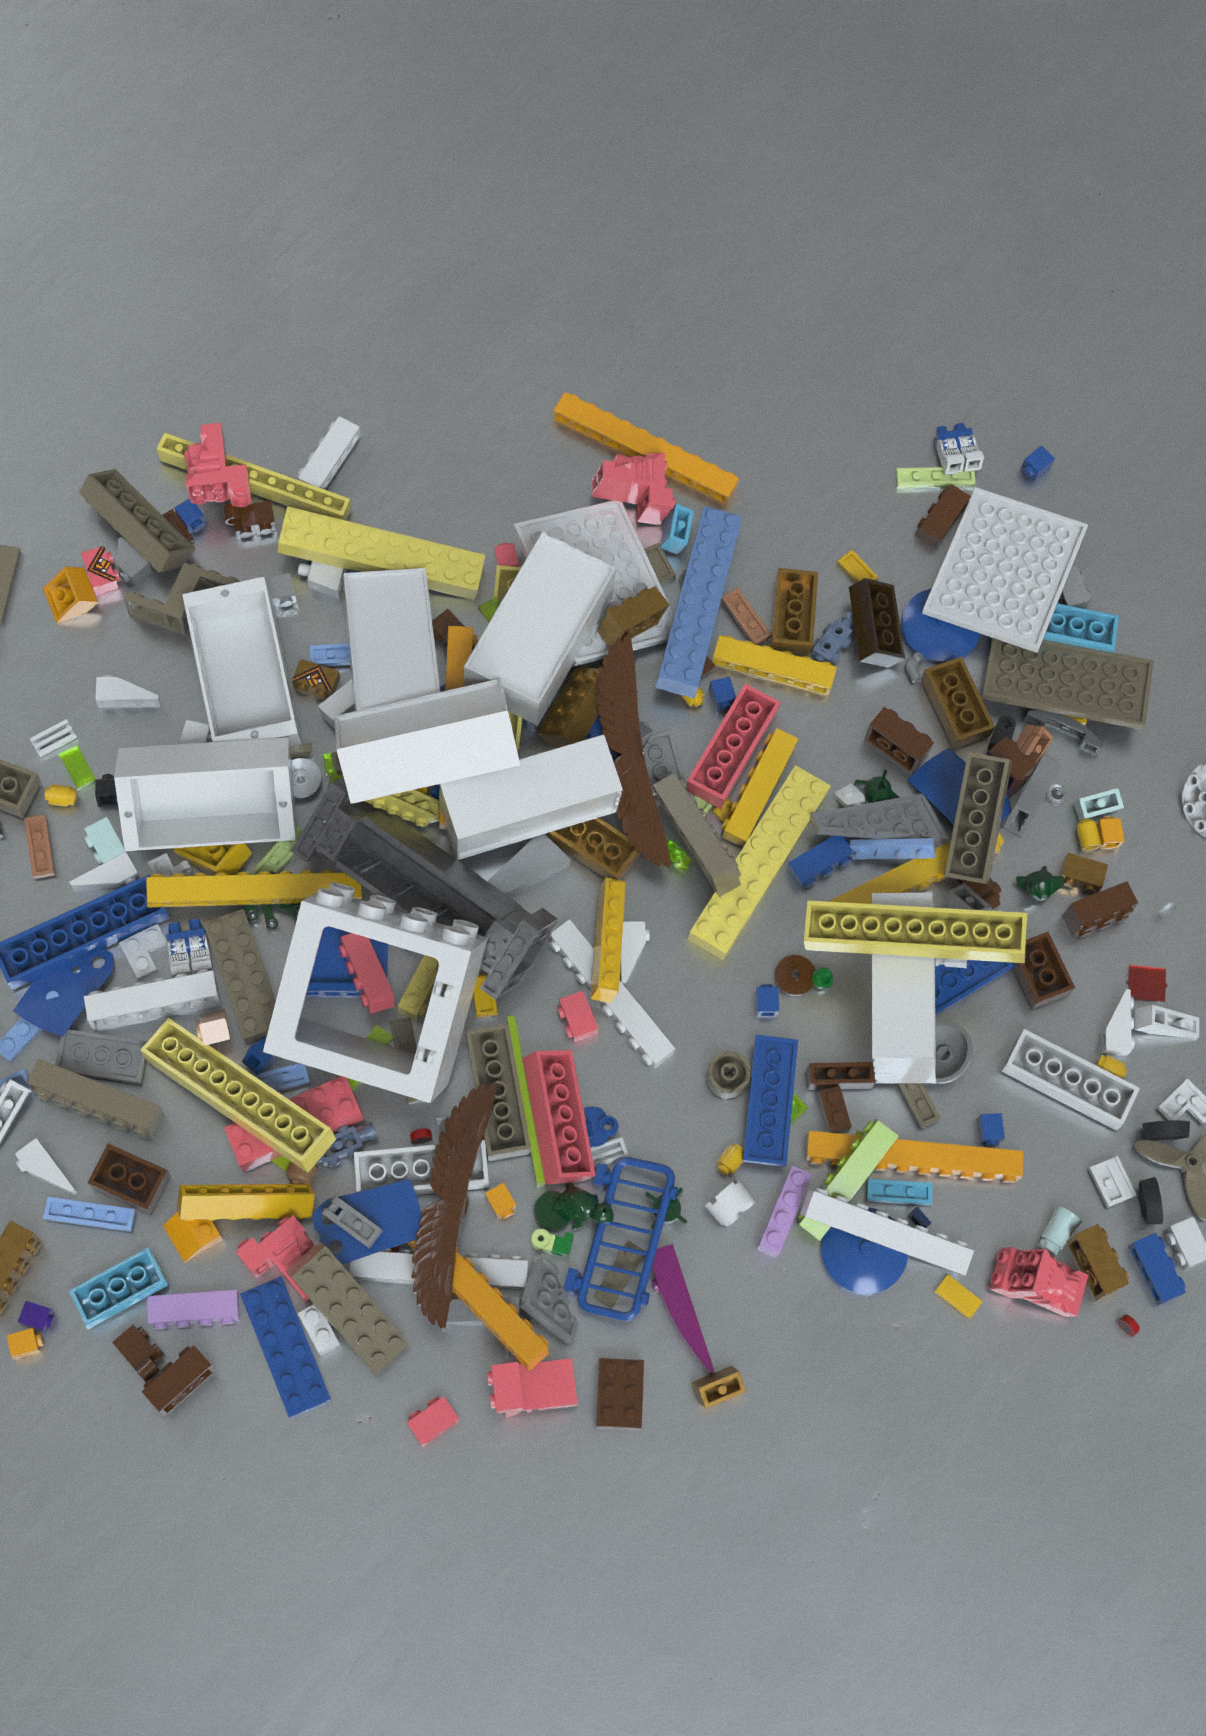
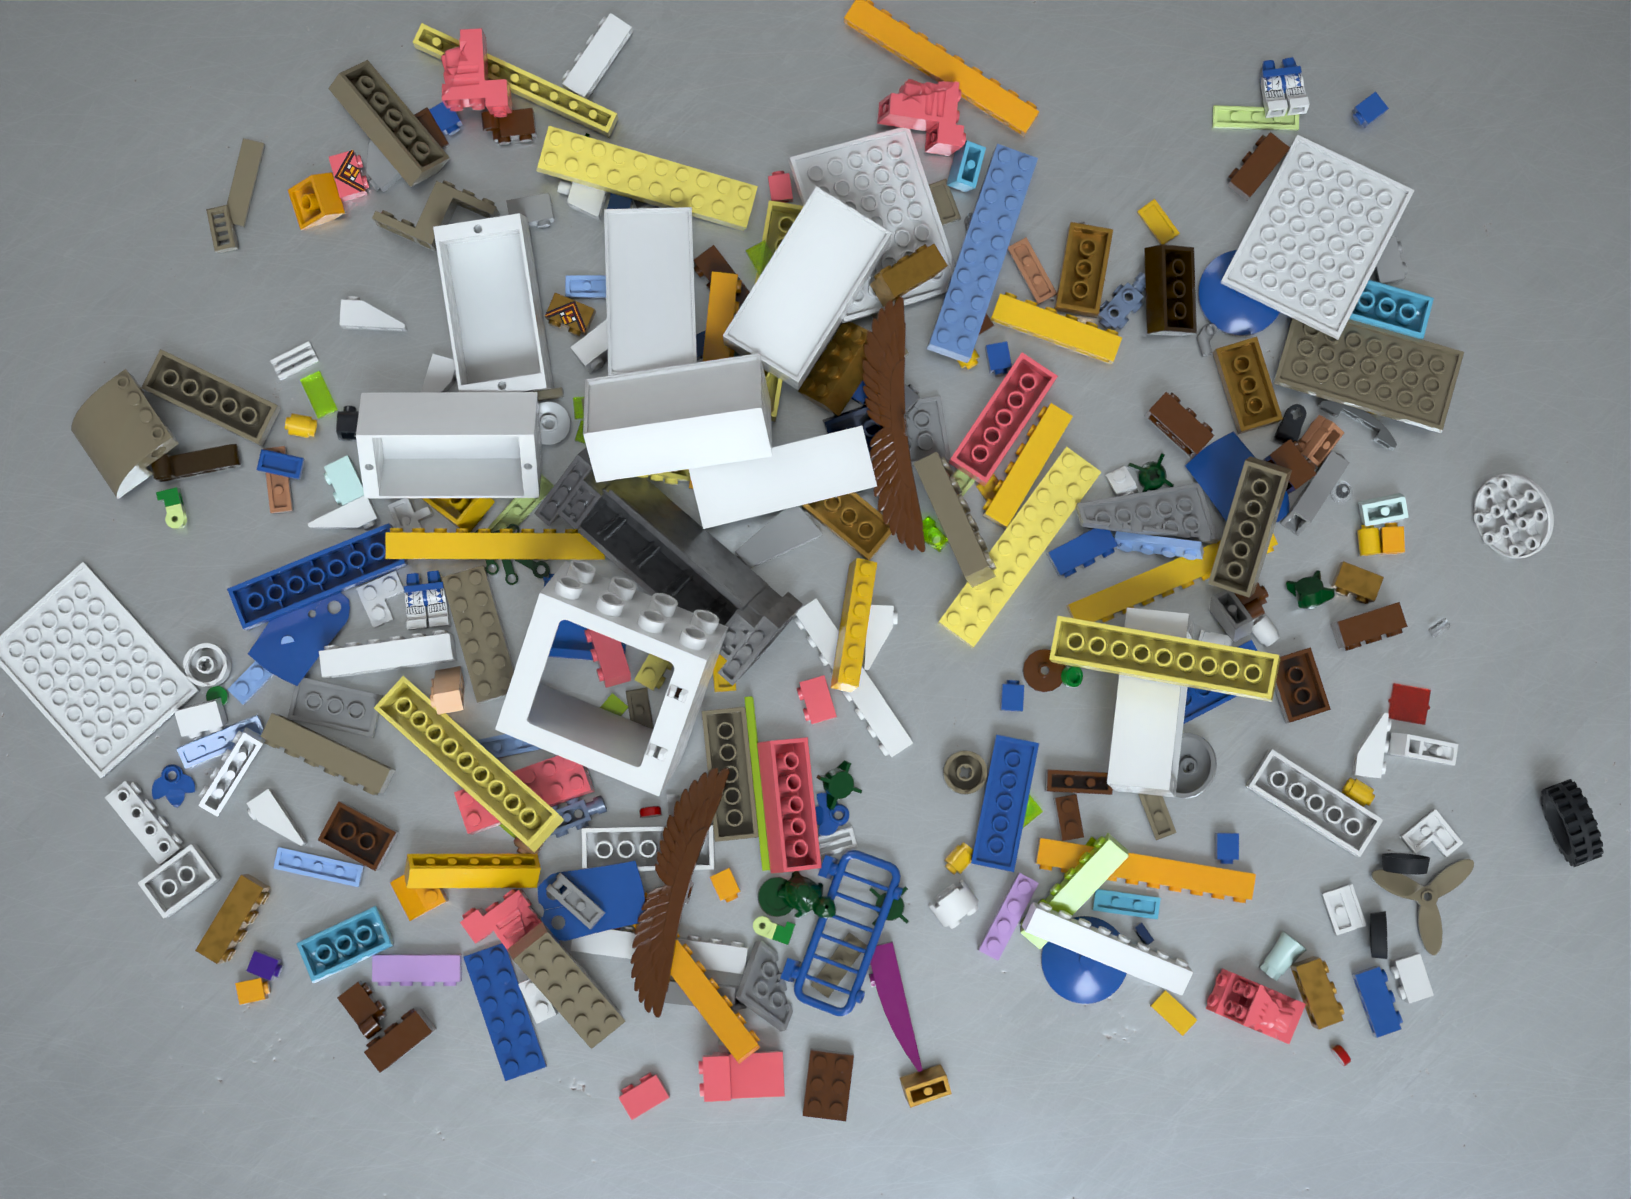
camera: 10 degrees right, 15 degrees up
blue brick [242,1037,277,1075] -> none
none -> blue tile [257,449,305,480]
none -> dark green piece [816,760,862,810]

